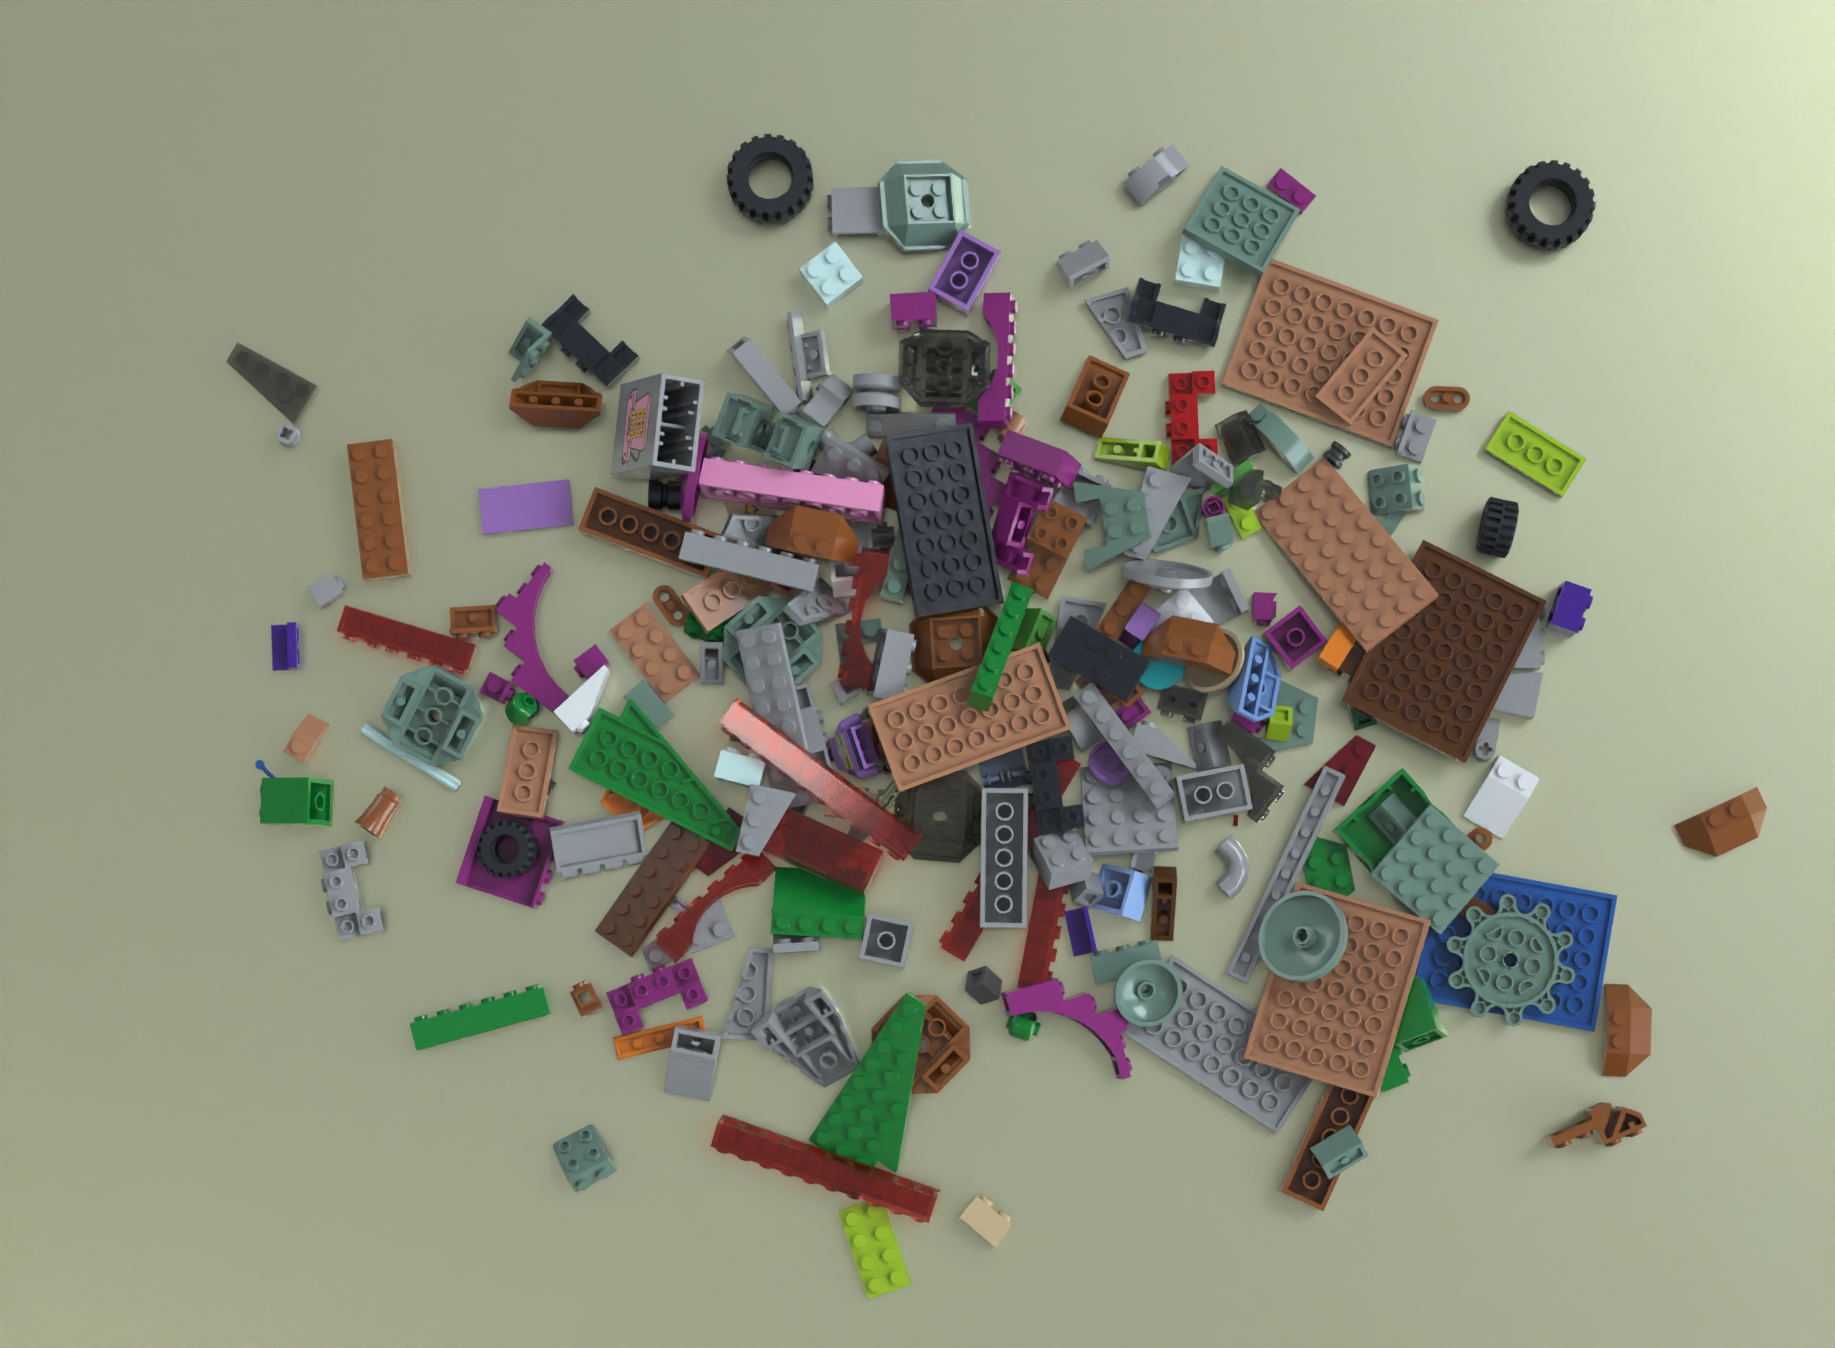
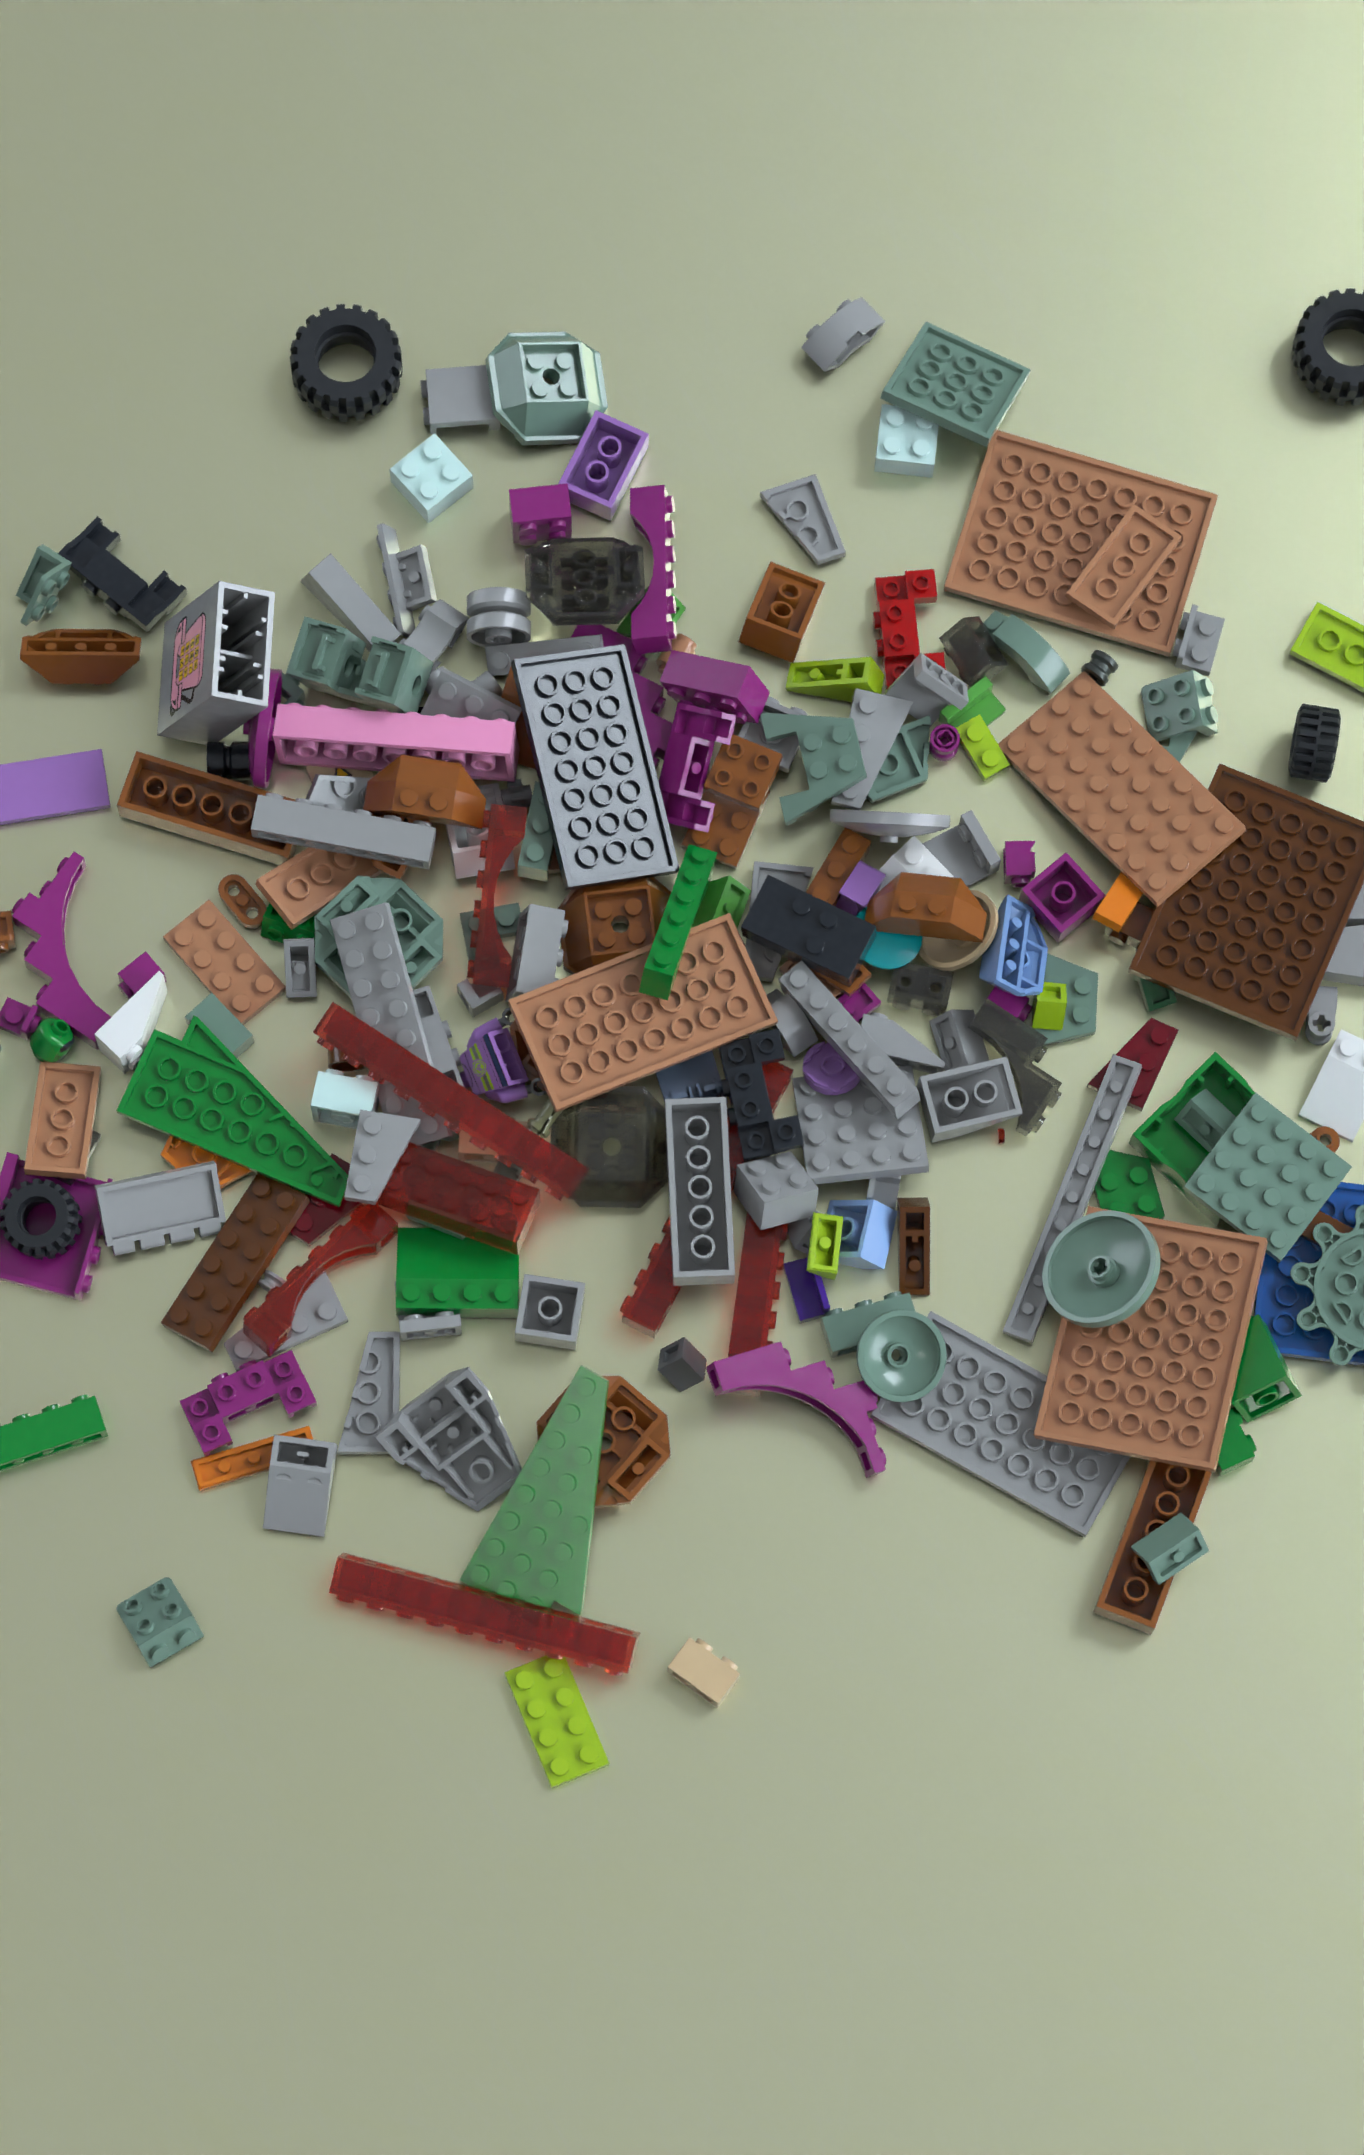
camera: 10 degrees left, 10 degrees down
dark orange window [570,980,604,1017] -> none
light grey wing [783,577,853,626] -> none
green head [1005,1012,1041,1041] -> none
light grey slope [1056,240,1111,289] -> none
black bracket [1127,278,1227,348] -> none
sand green slope [1203,513,1233,552] -> none
light grey cylinder [1215,835,1250,900] -> none
clear smoke brick [1228,469,1282,511] -> none
magenta plate [1266,168,1316,215] -> none
dark orange plate [1423,386,1470,411] -> none
none -> lime slope [806,1212,843,1280]

